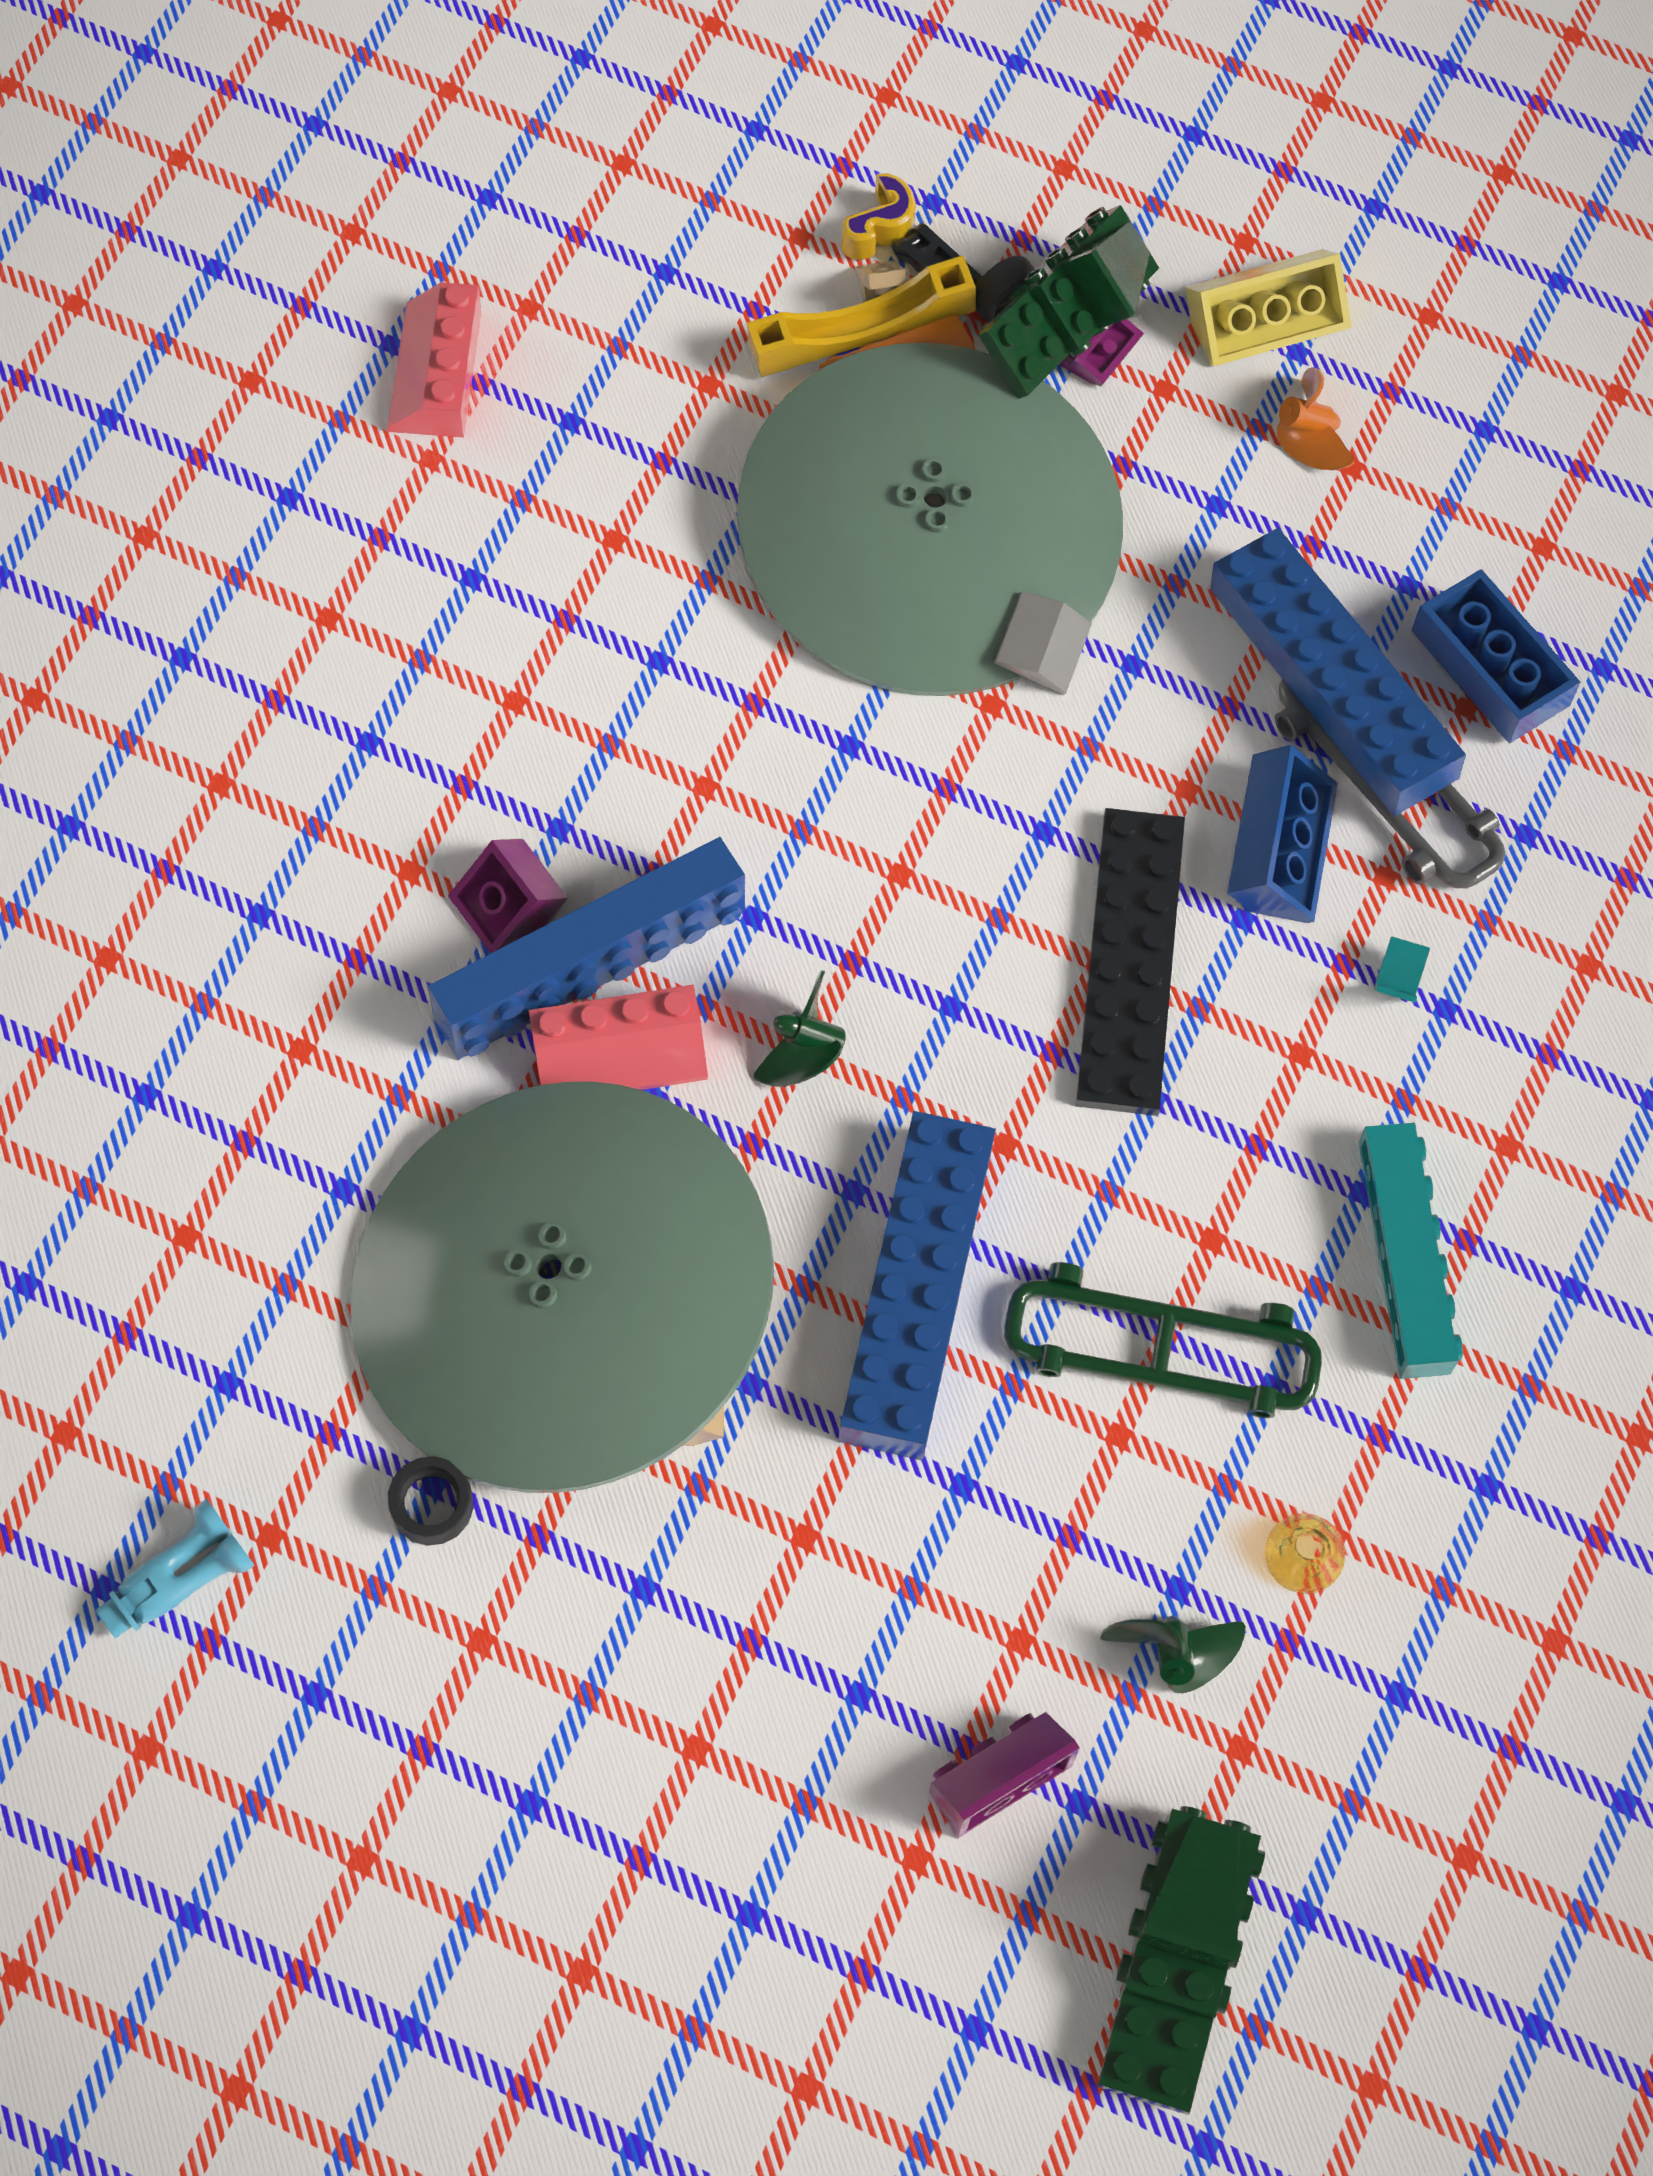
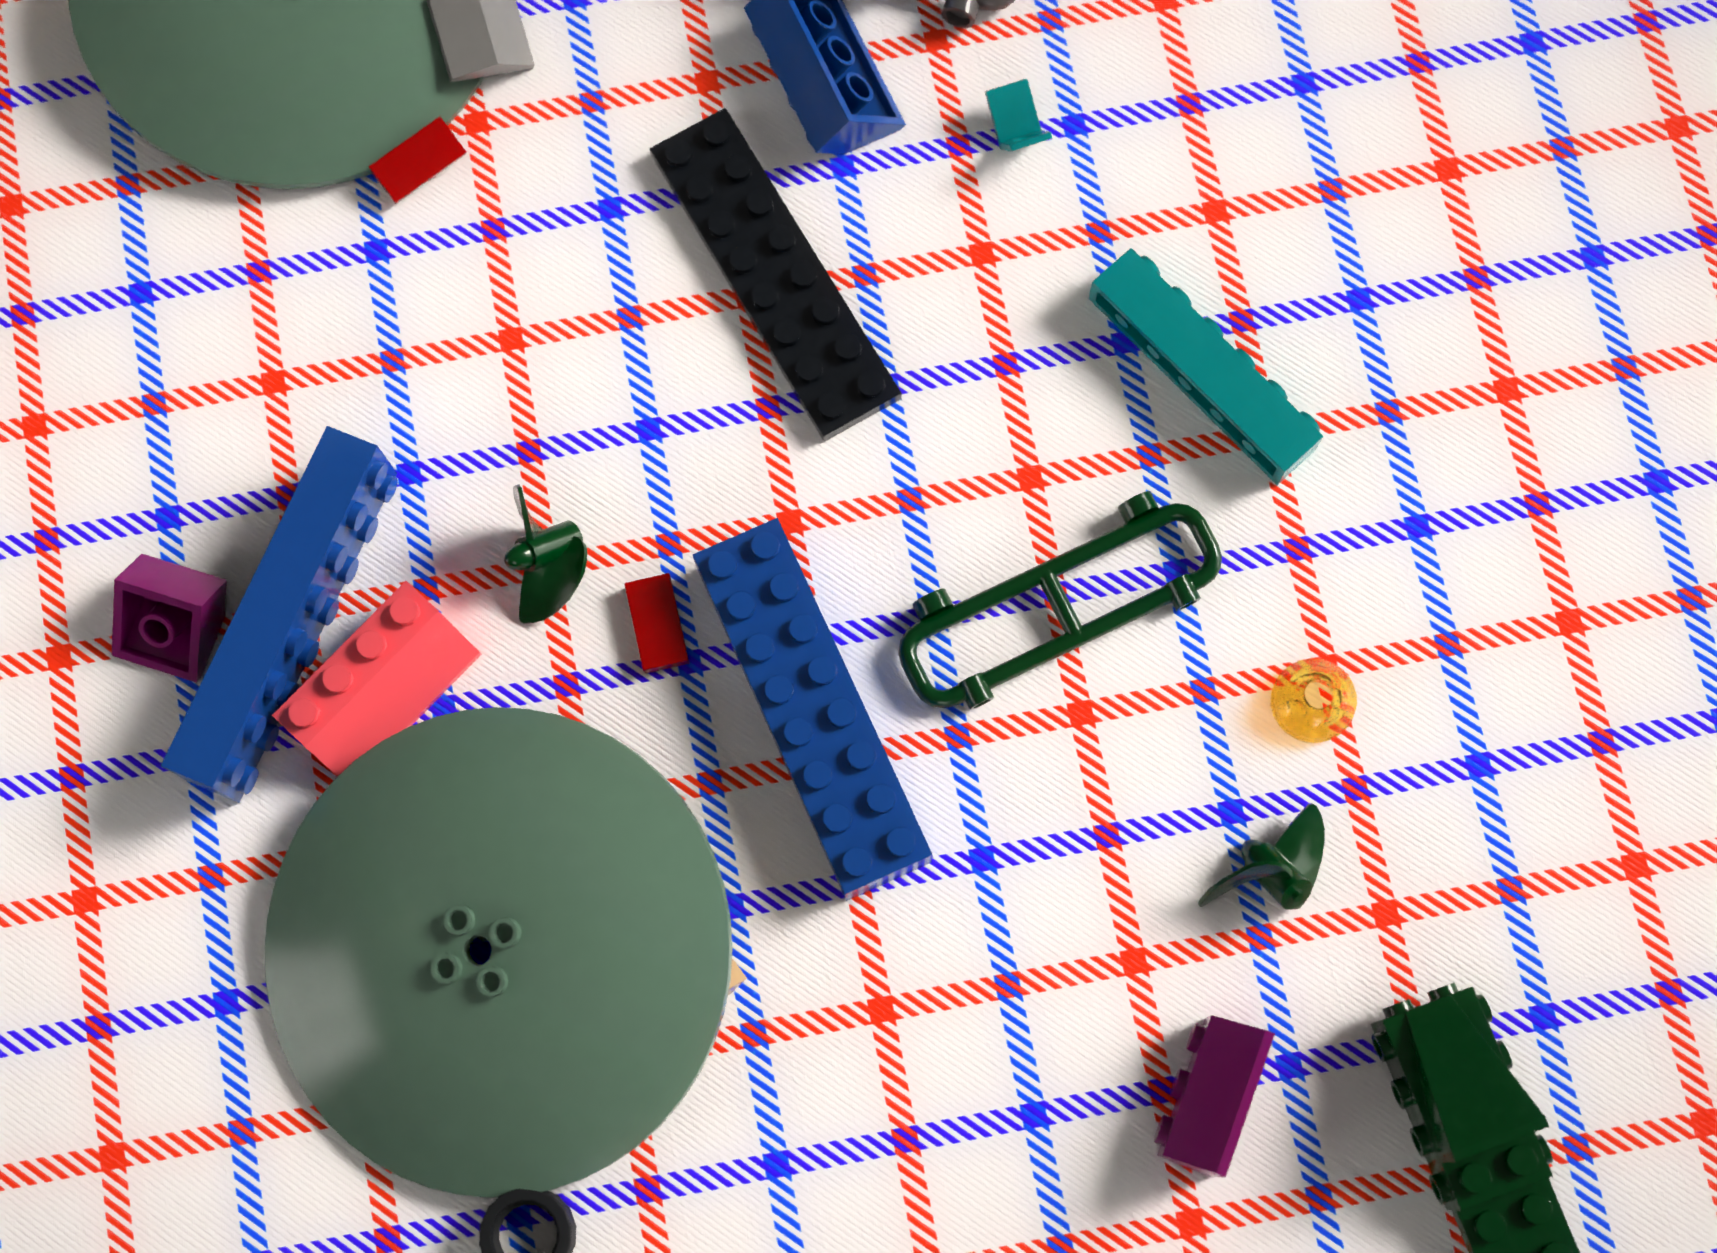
camera: 30 degrees left, 10 degrees up
none -> red tile [369,116,467,205]
none -> red tile [624,573,690,674]

